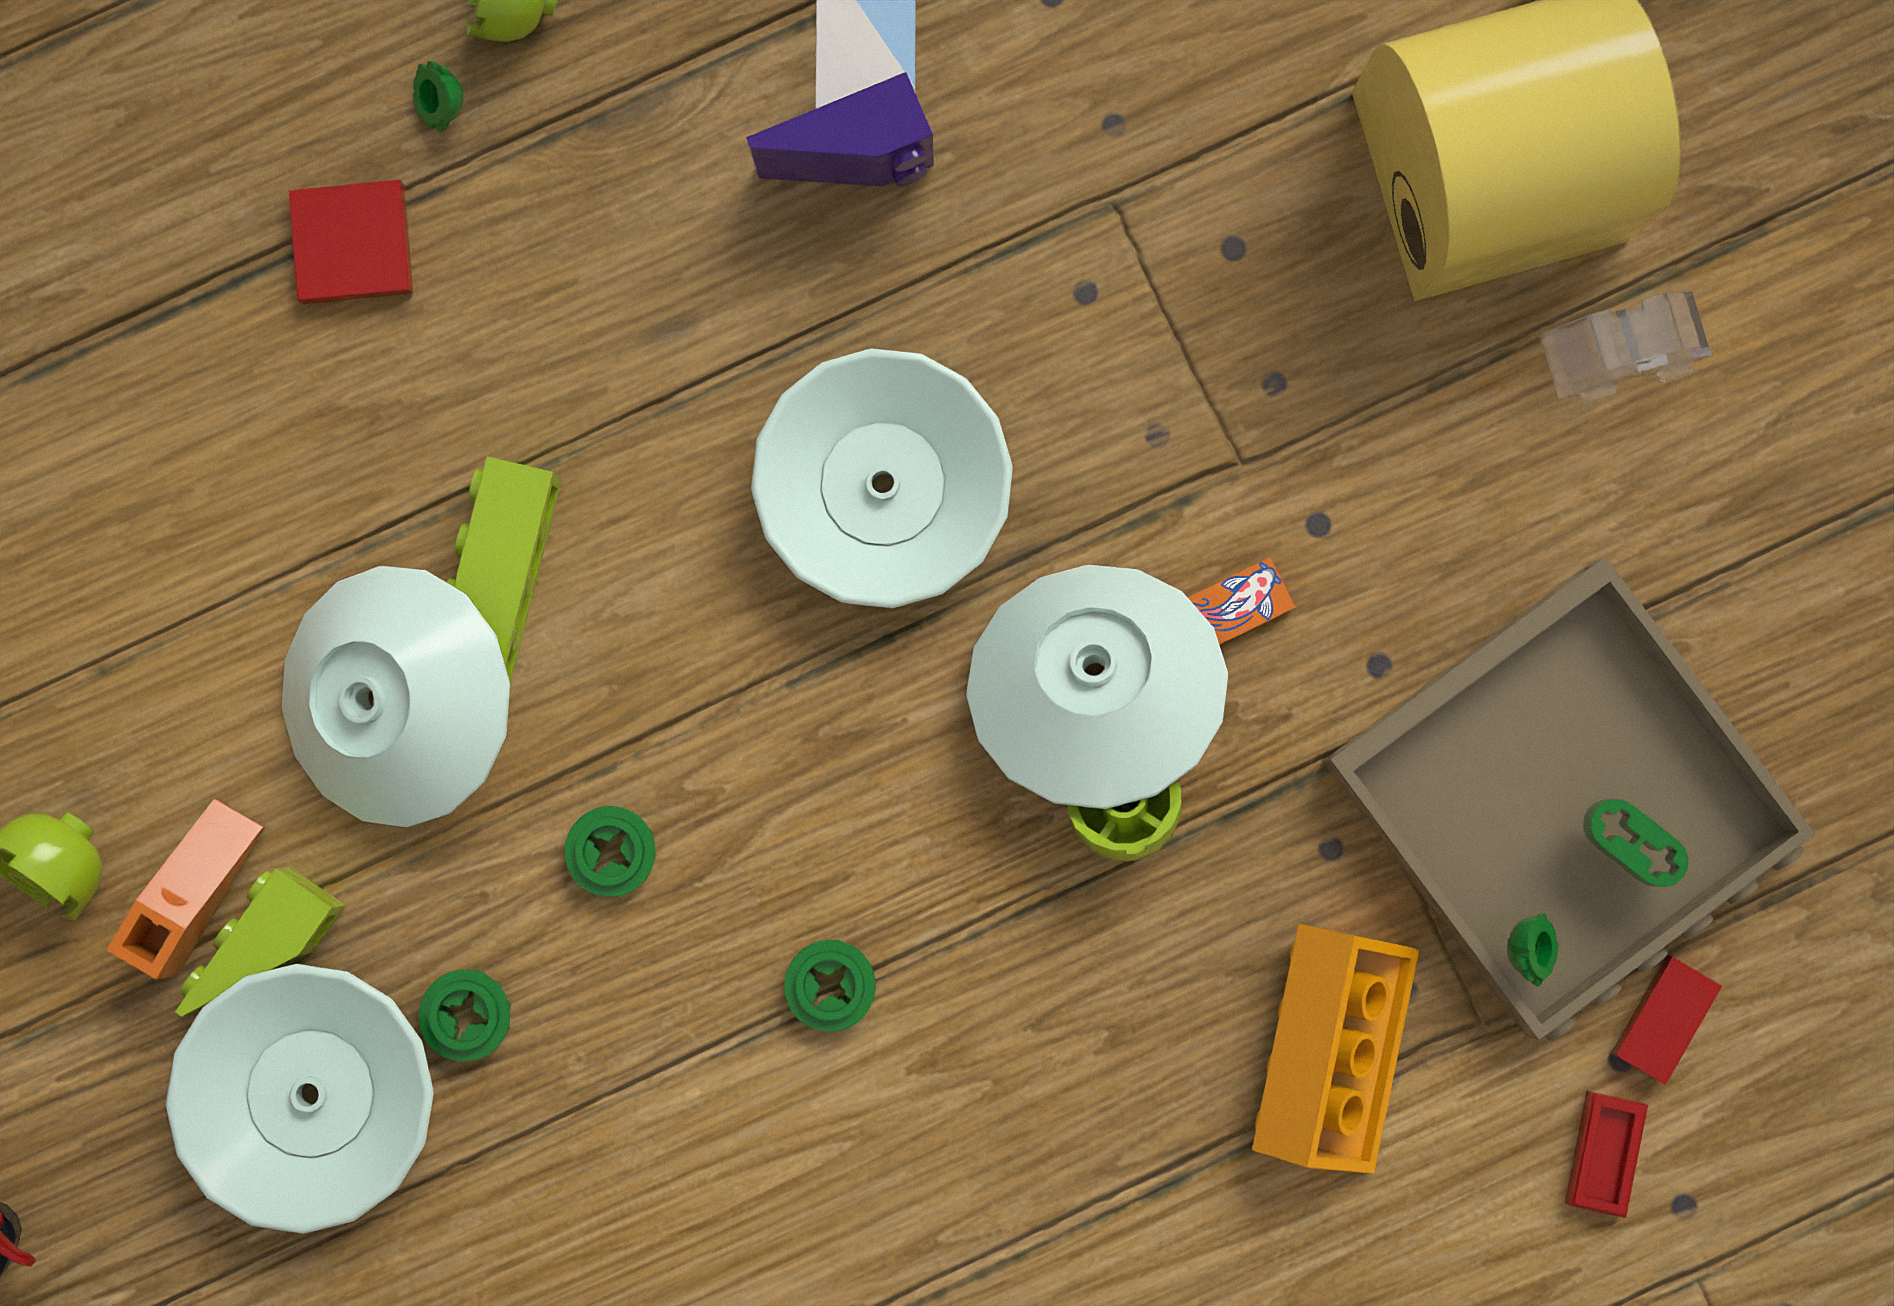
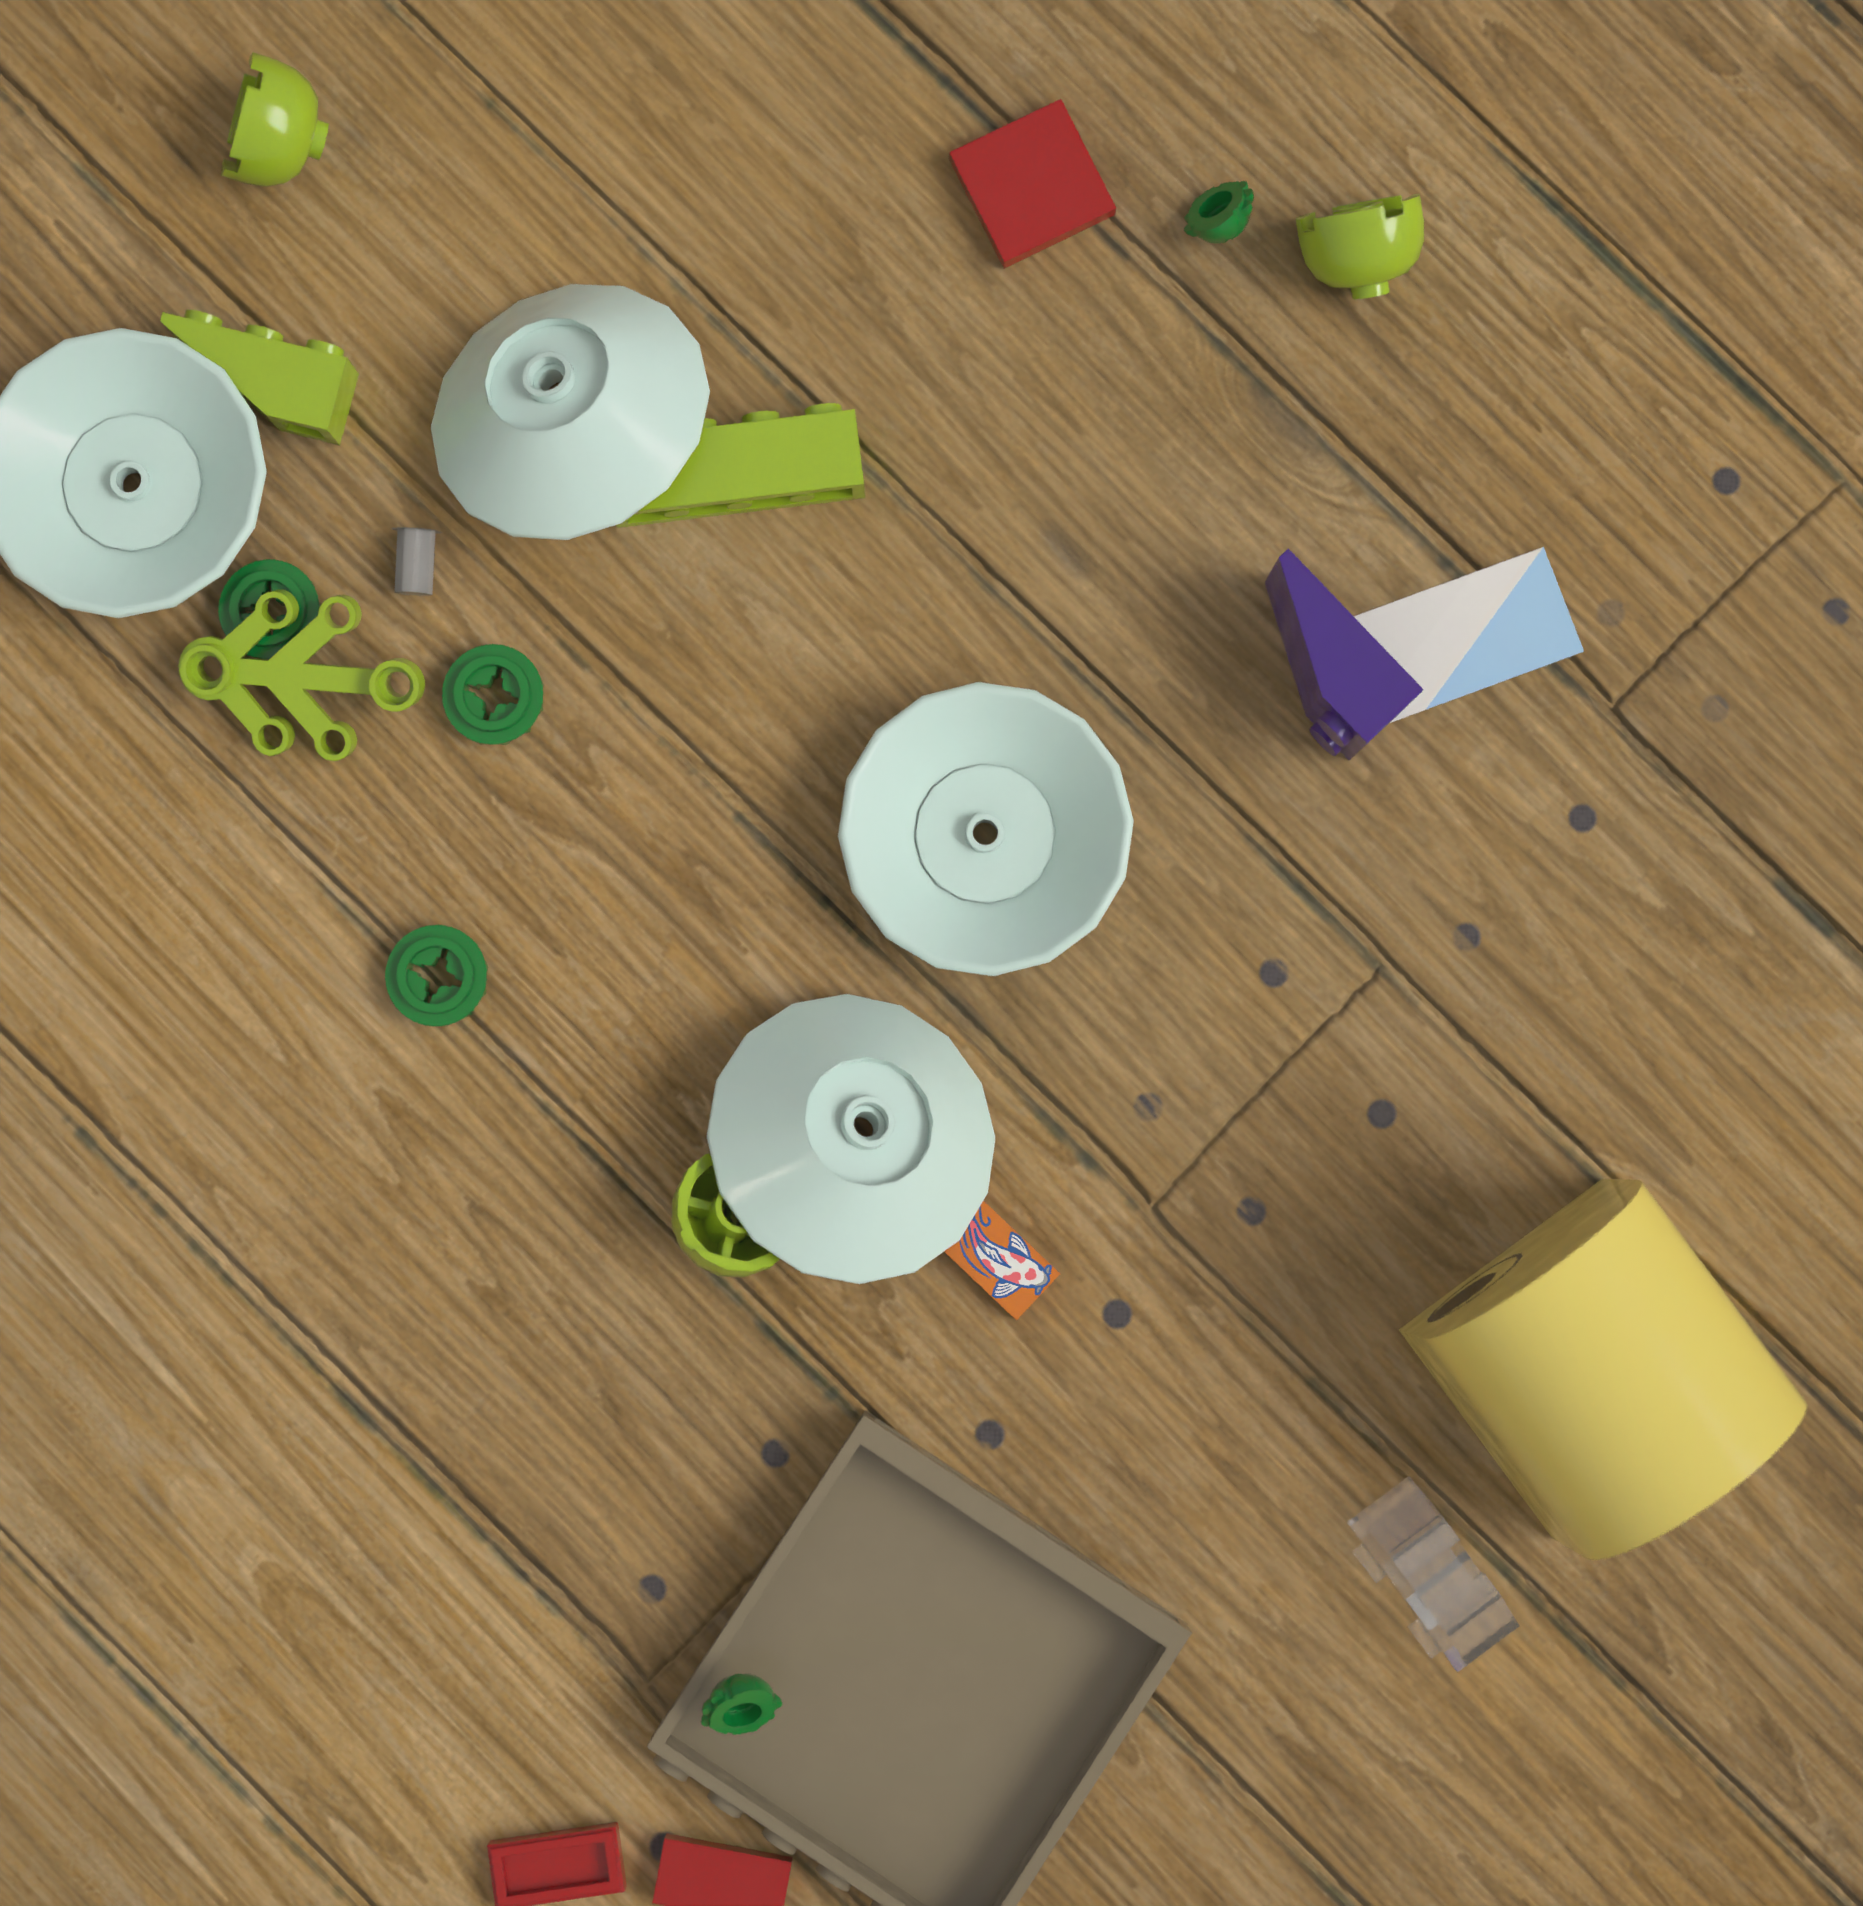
camera: 70 degrees right, 0 degrees up
slope [106,799,265,980] -> none
light orange slope [1252,923,1420,1174] -> none
green beam [1583,799,1689,887] -> none
none -> lime plant [178,589,425,761]
none -> light grey piece [391,527,442,596]

